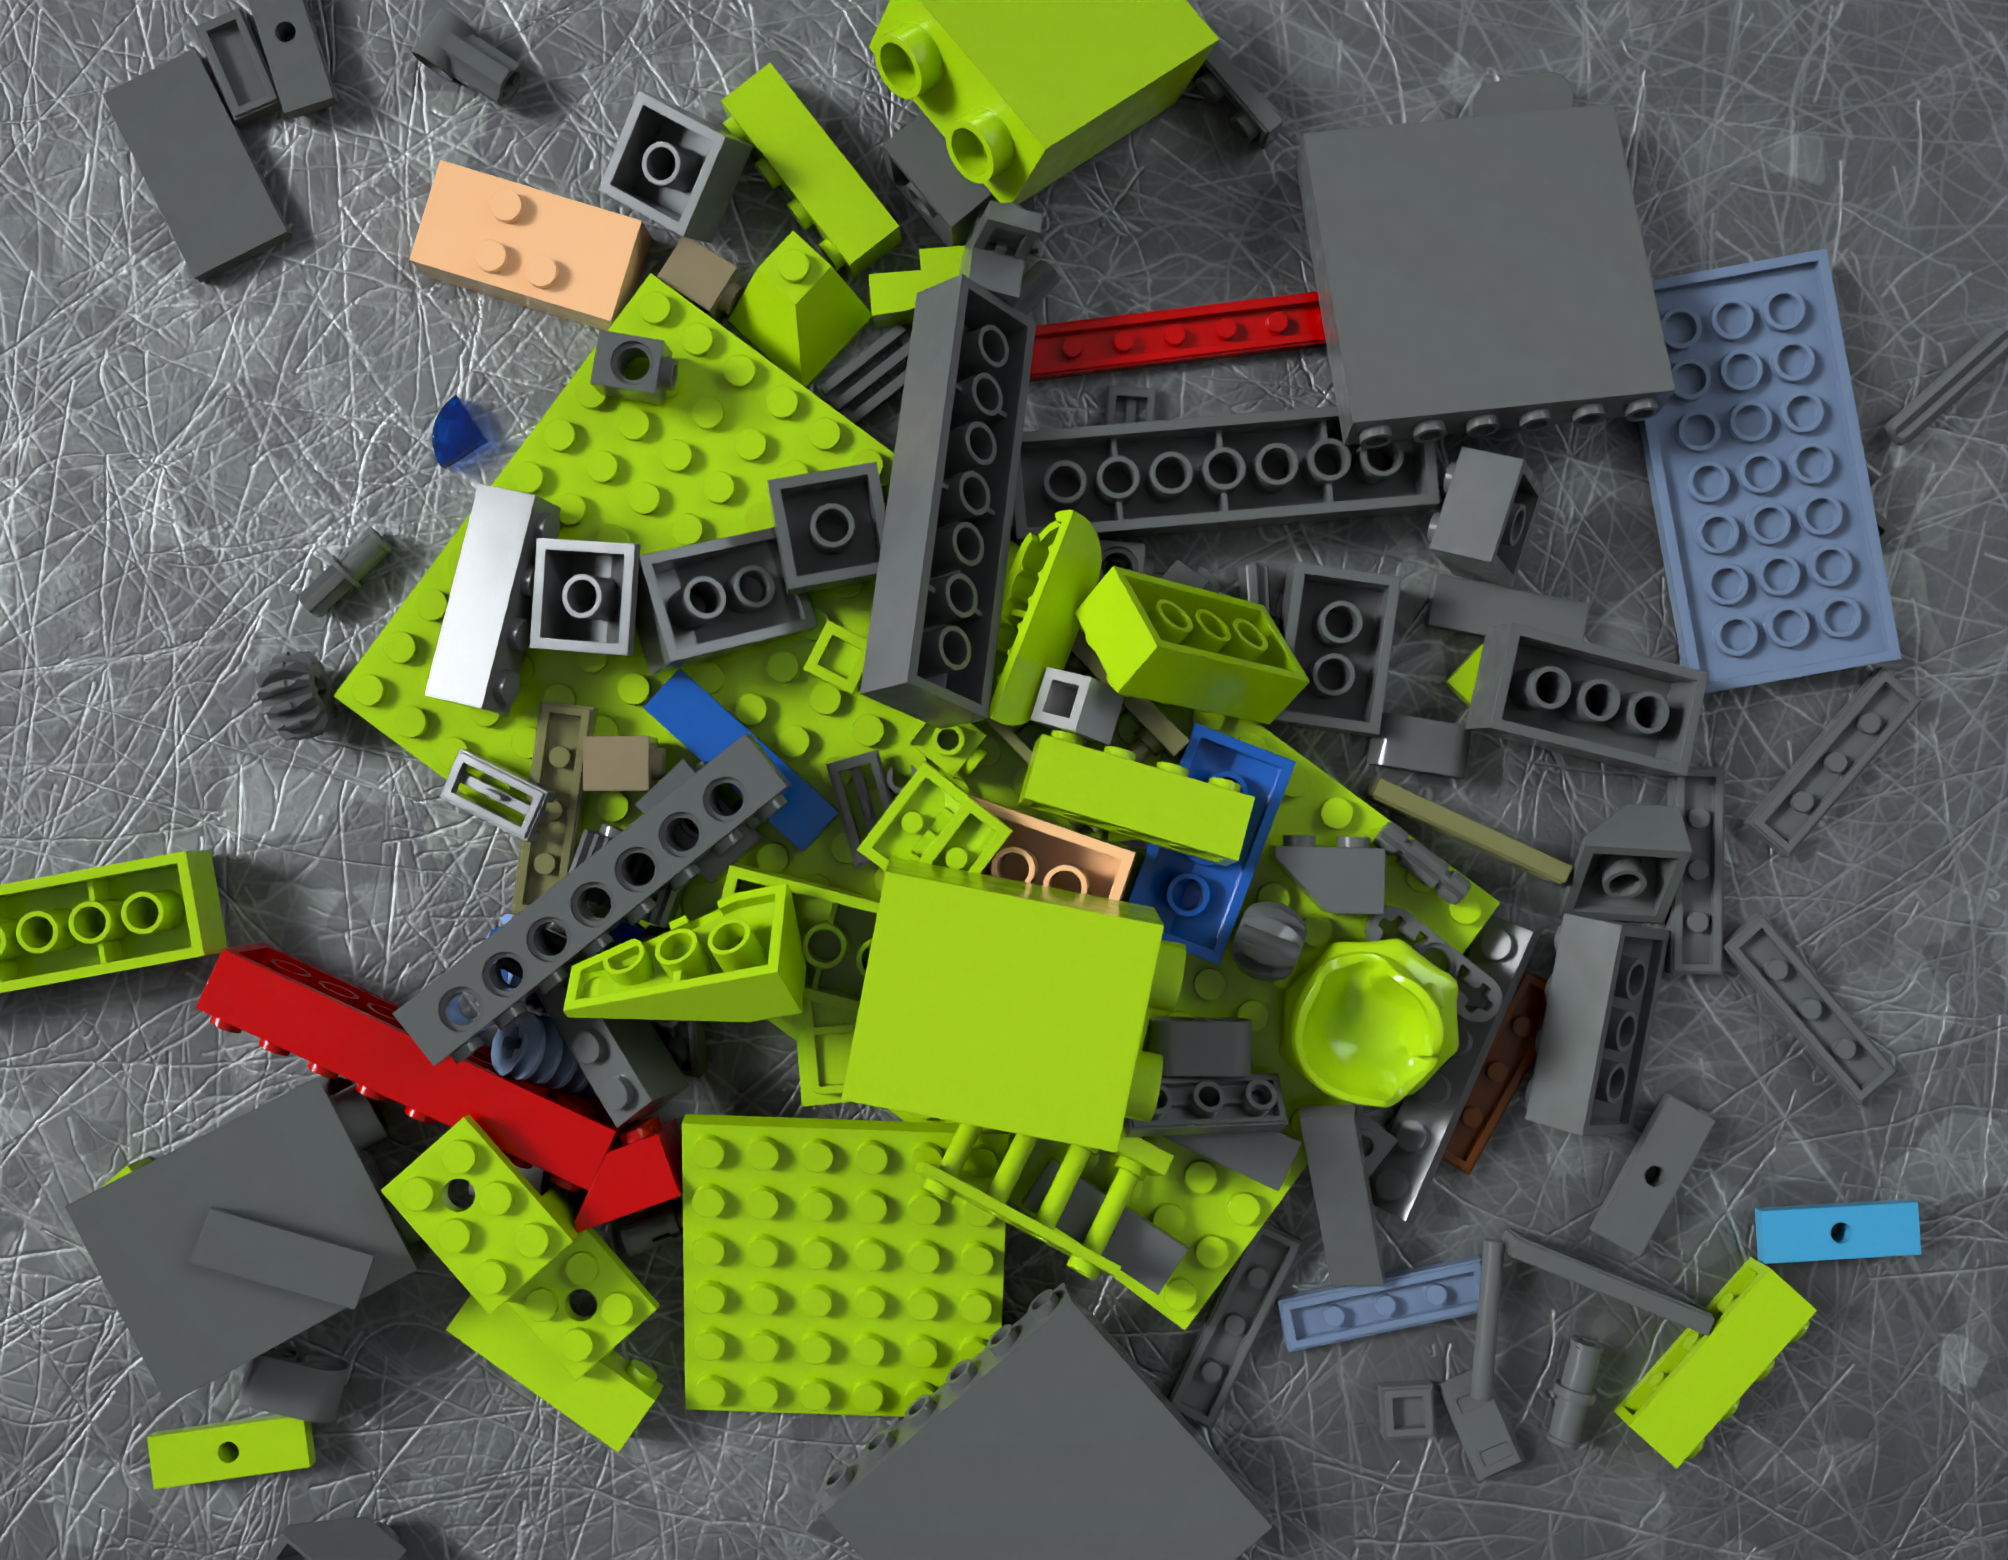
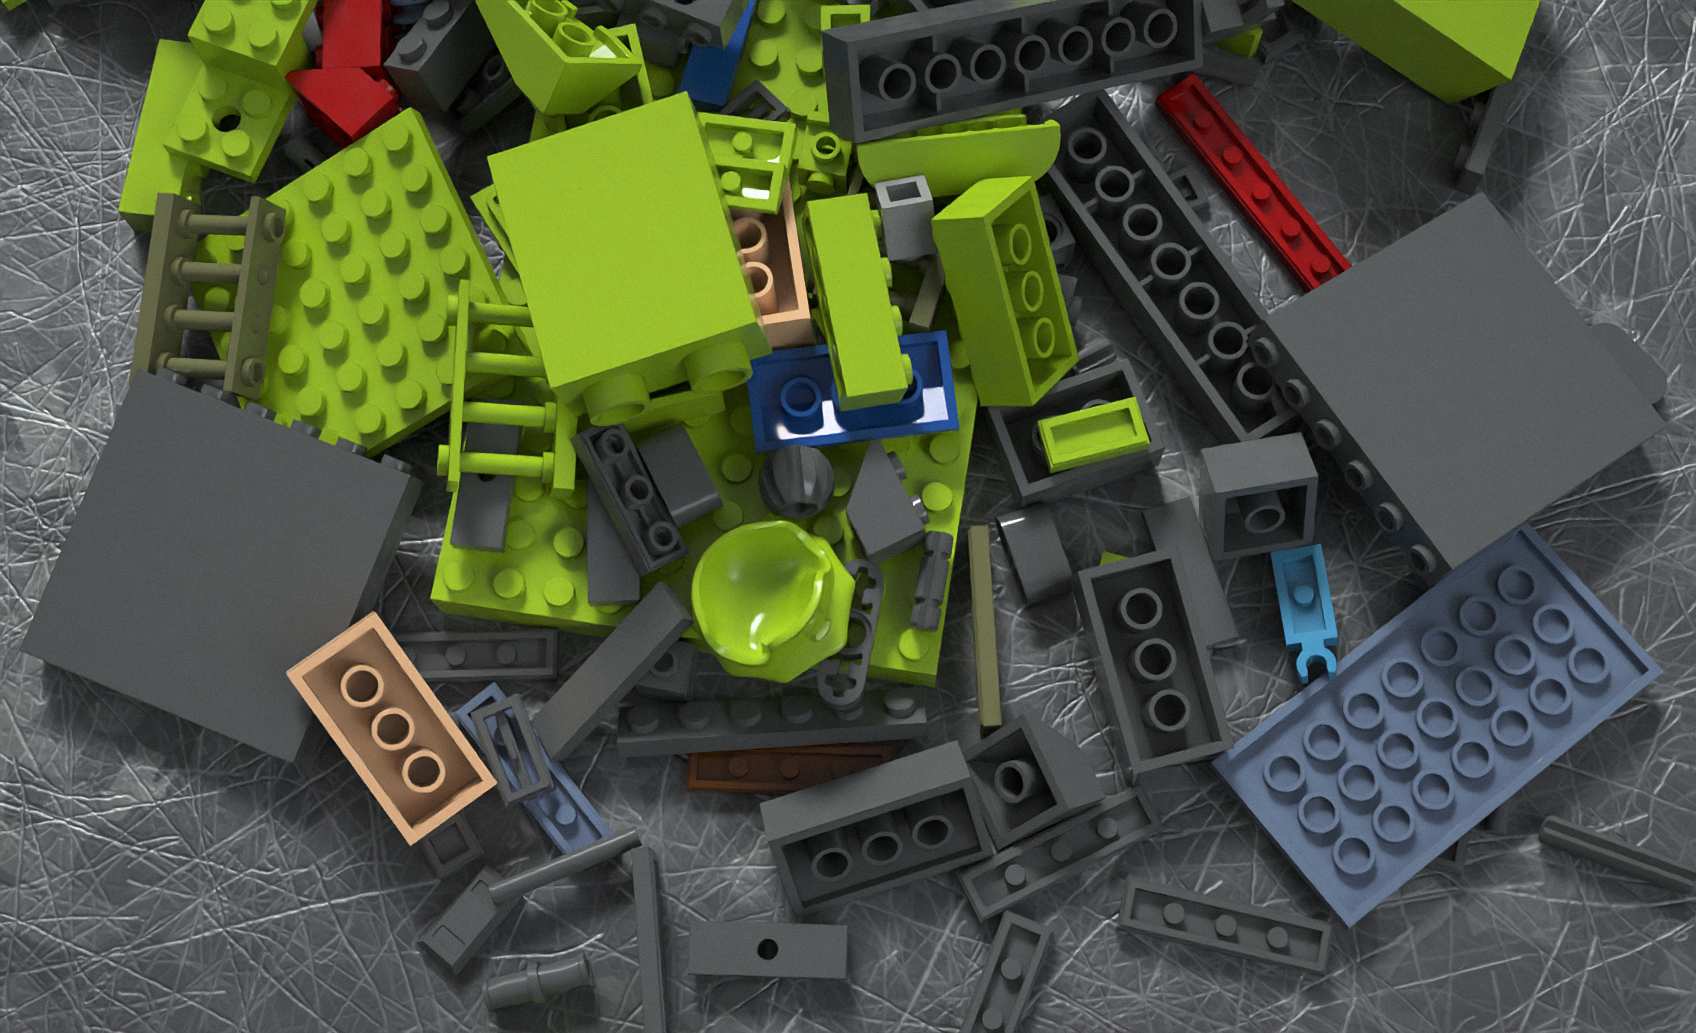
camera: 70 degrees right, 15 degrees down
none -> olive fence [129,193,286,401]
none -> light nougat brick [286,611,497,846]
none -> dark grey tile [470,693,557,810]
none -> lime tile [1036,397,1150,473]
none -> dark azure plate [1270,544,1339,684]

